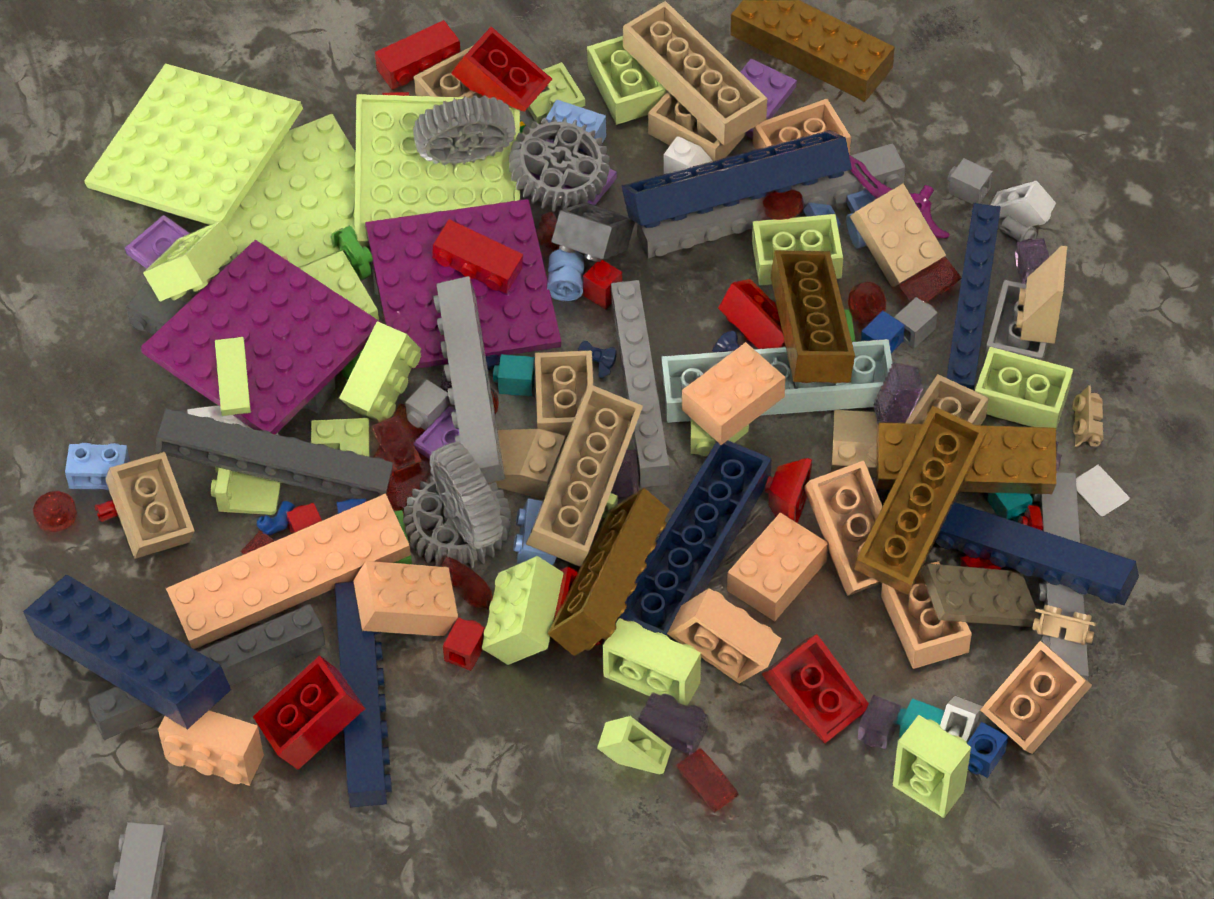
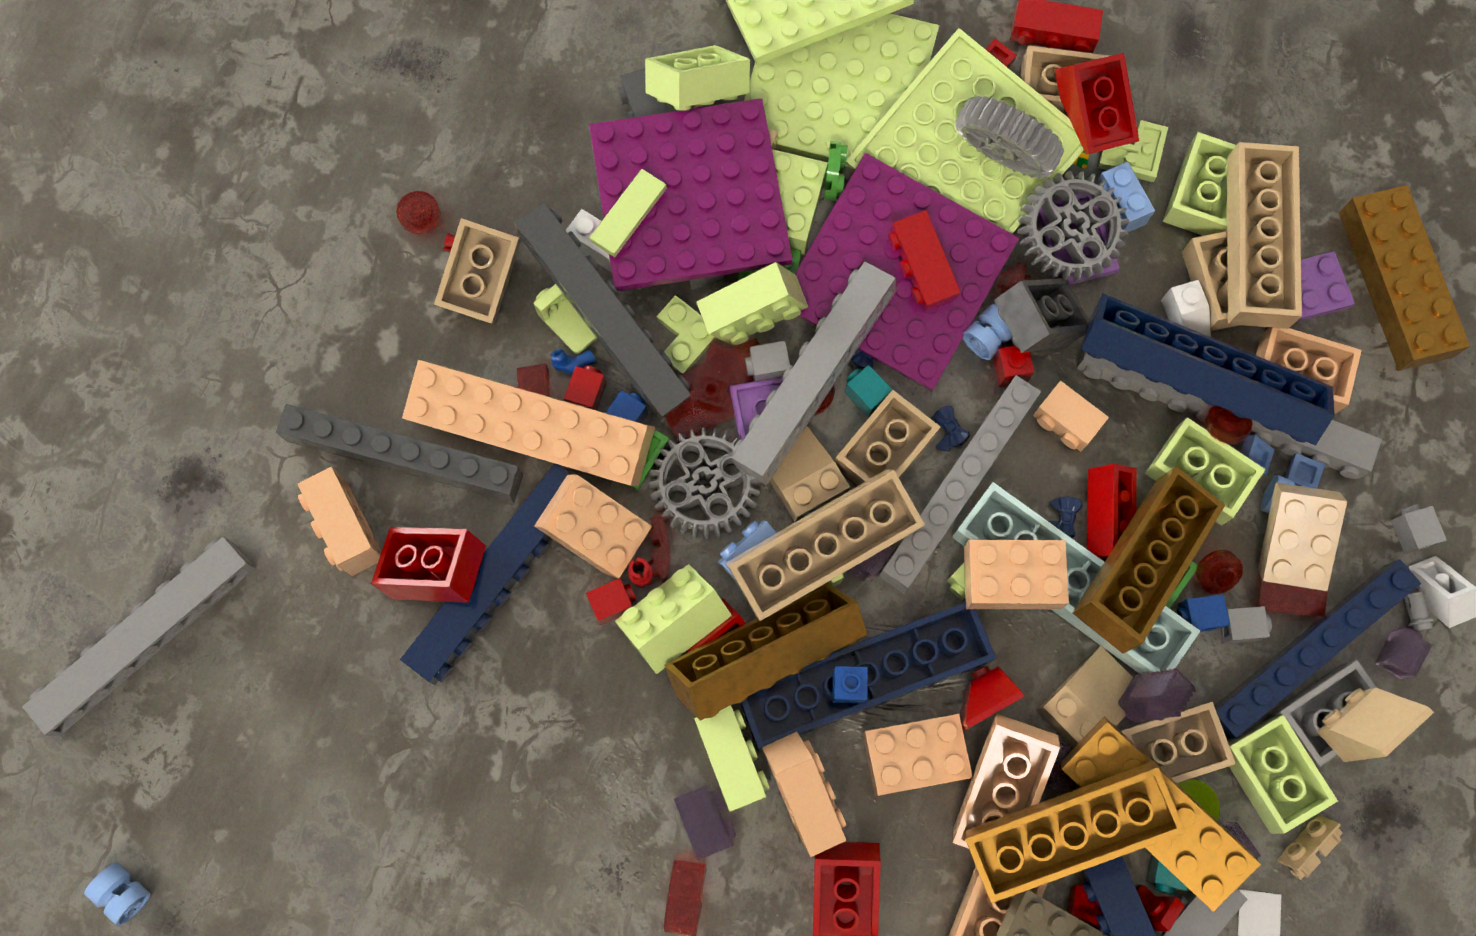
camera: 40 degrees right, 20 degrees up
dark blue brick [23,574,231,730] -> none
light blue brick [65,443,130,490] -> none
medium lavender tile [125,215,190,269] -> none
light grey gear [429,442,503,549] -> none
yellowish green slope [597,716,672,774] -> none
magenta piece [849,155,950,238] -> none
none -> red pin [628,558,653,588]
none -> blue brick [832,666,868,703]
none -> light nougat brick [1033,381,1109,452]

